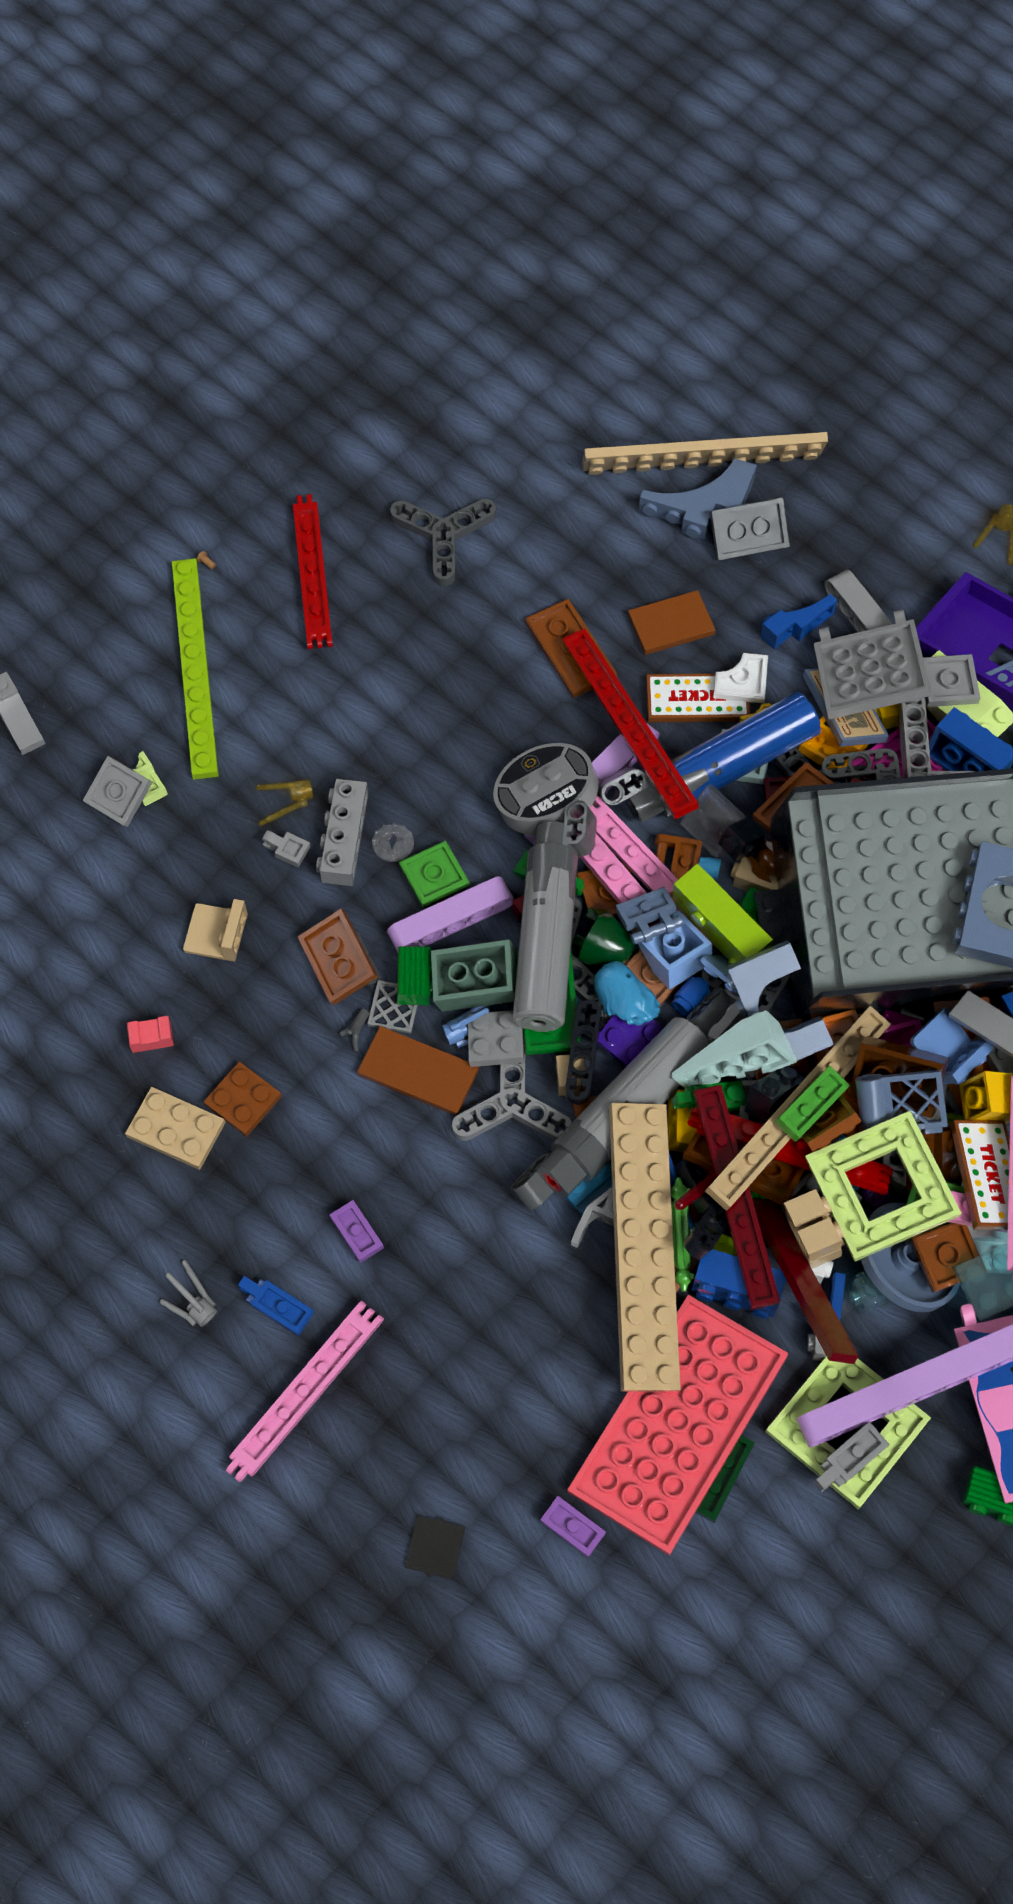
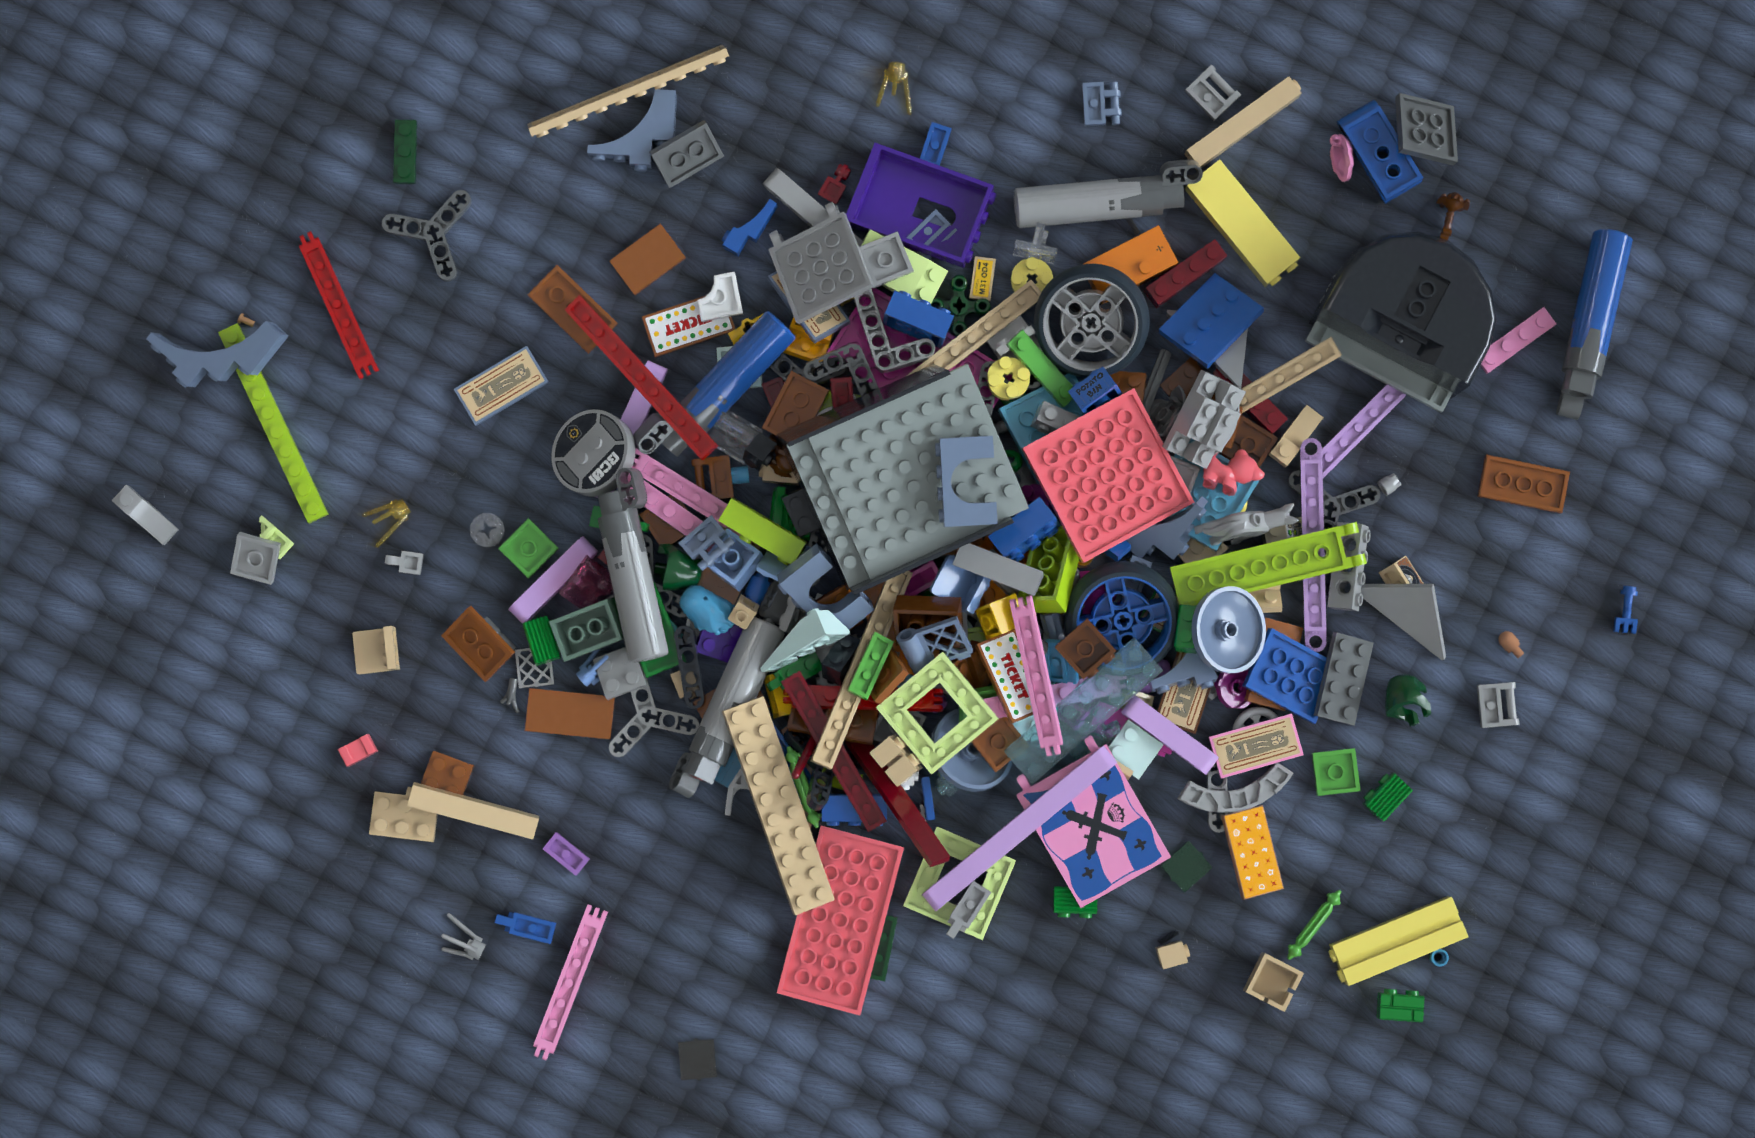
camera: 20 degrees left, 20 degrees up
light grey brick [316,779,368,886] -> none
medium lavender plate [540,1496,606,1558] -> none
none -> sand blue arch [146,321,288,387]
none -> dark green plate [393,120,417,184]
none -> tan brick [405,782,539,839]
none -> tile [454,346,549,426]
none -> clear pink slope [559,555,613,609]
none -> tan bracket [728,594,759,630]
none -> dark red plate [818,164,851,205]

